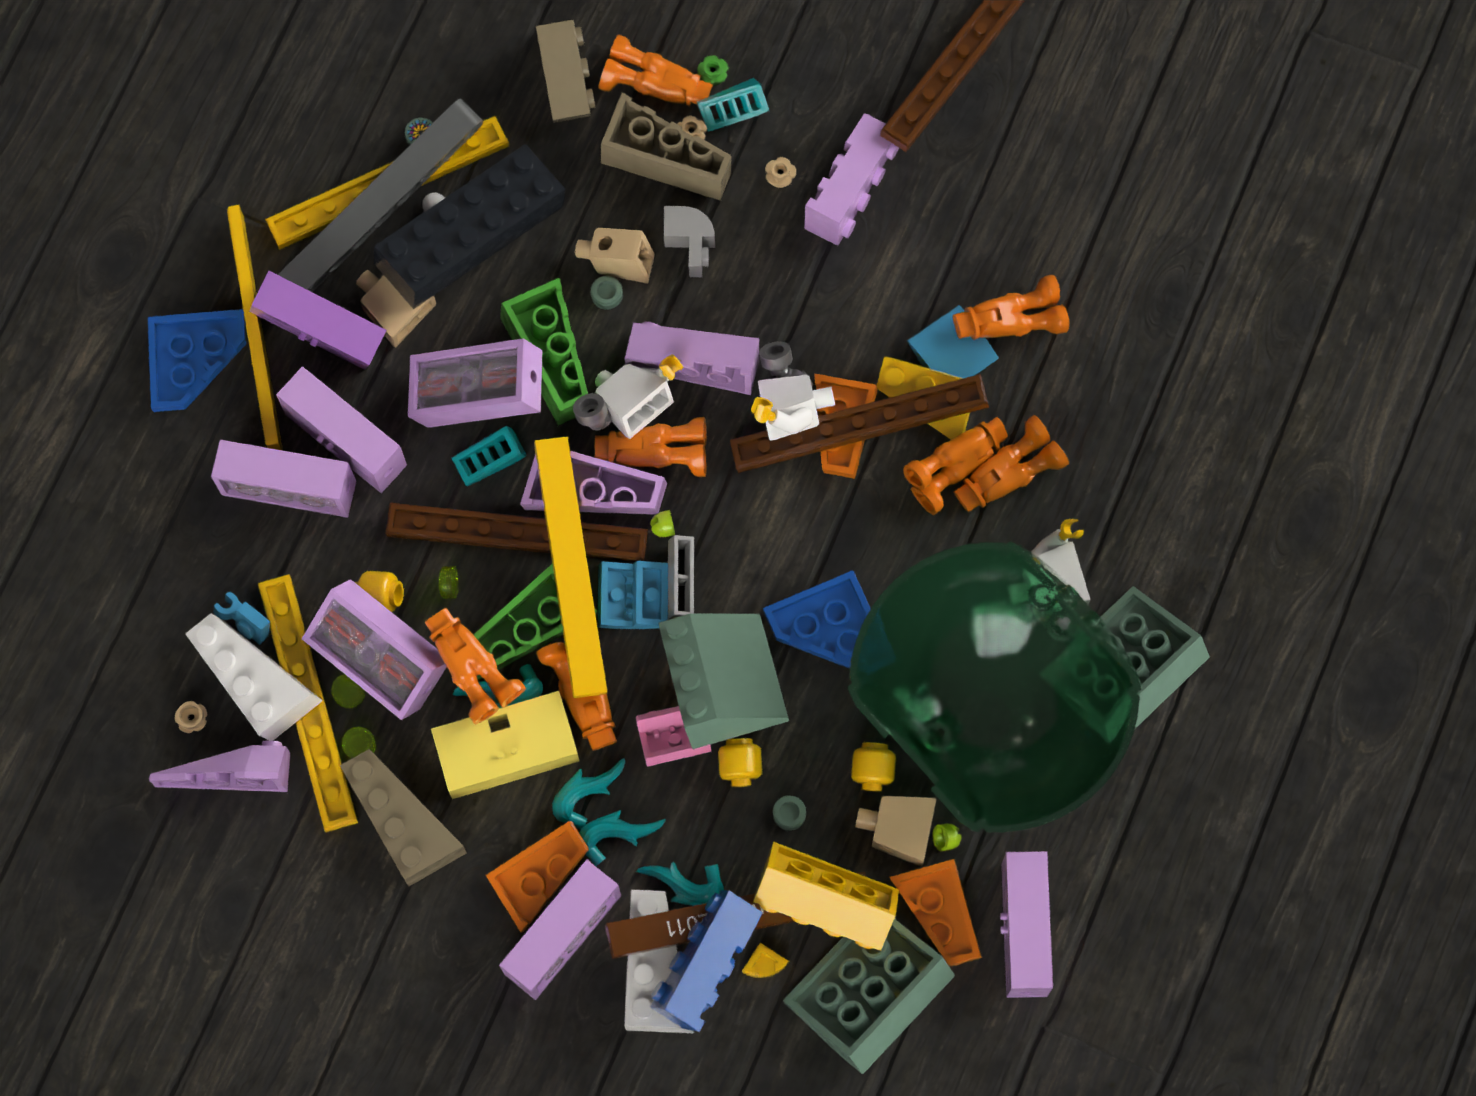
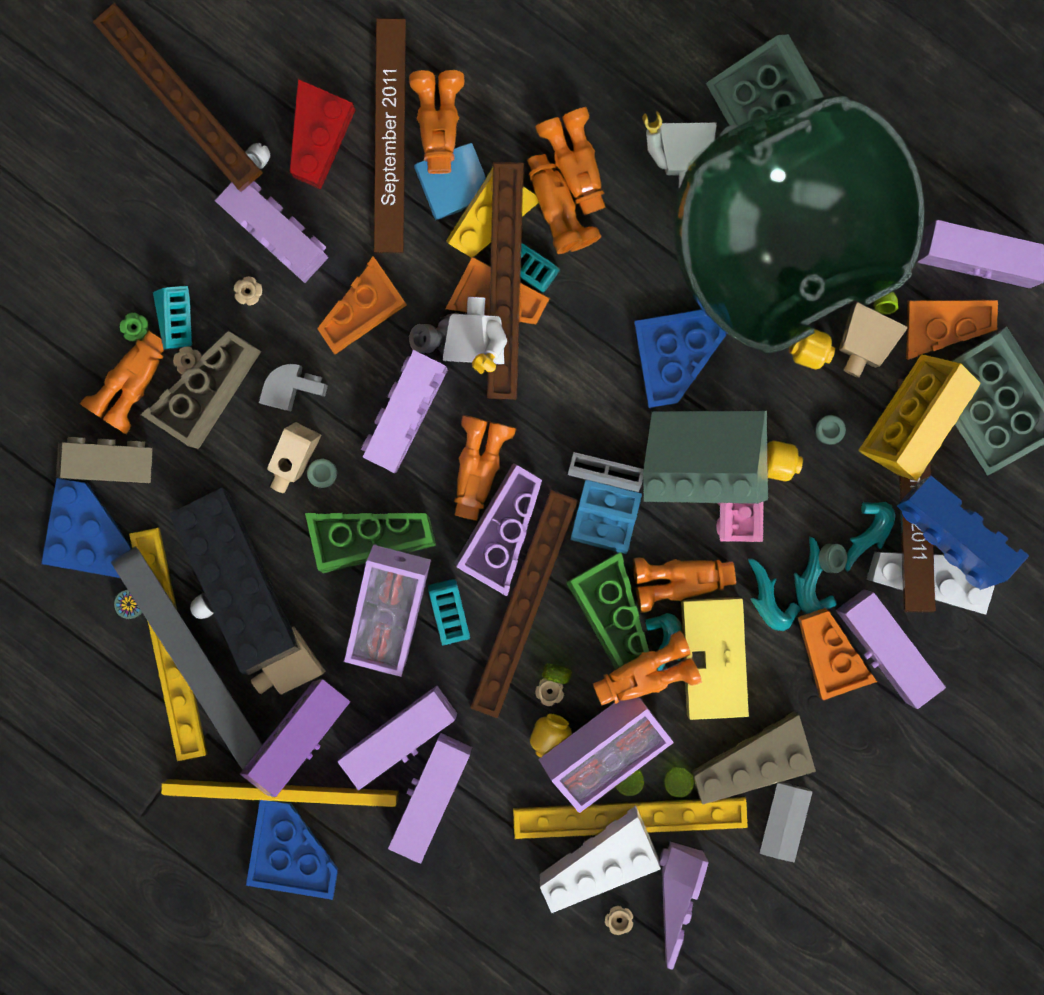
camera: 80 degrees left, 15 degrees up
dark azure plate [213,592,270,645] -> none
yellow tile [534,437,607,698] -> none
white torso [573,354,684,439] -> none
lime hinge [650,510,675,537] -> none
yellow tile [742,943,789,978] -> none
none -> blue plate [42,478,132,578]
none -> white hinge [245,143,270,169]
none -> red wedge [290,79,355,189]
none -> orange wing [317,256,407,354]
none -> reddish brown tile [374,19,406,253]
none -> teal slope [521,243,560,294]
none -> tan plate [535,677,564,706]
none -> light grey piece [759,782,812,862]
none -> sand green tile [819,544,847,573]

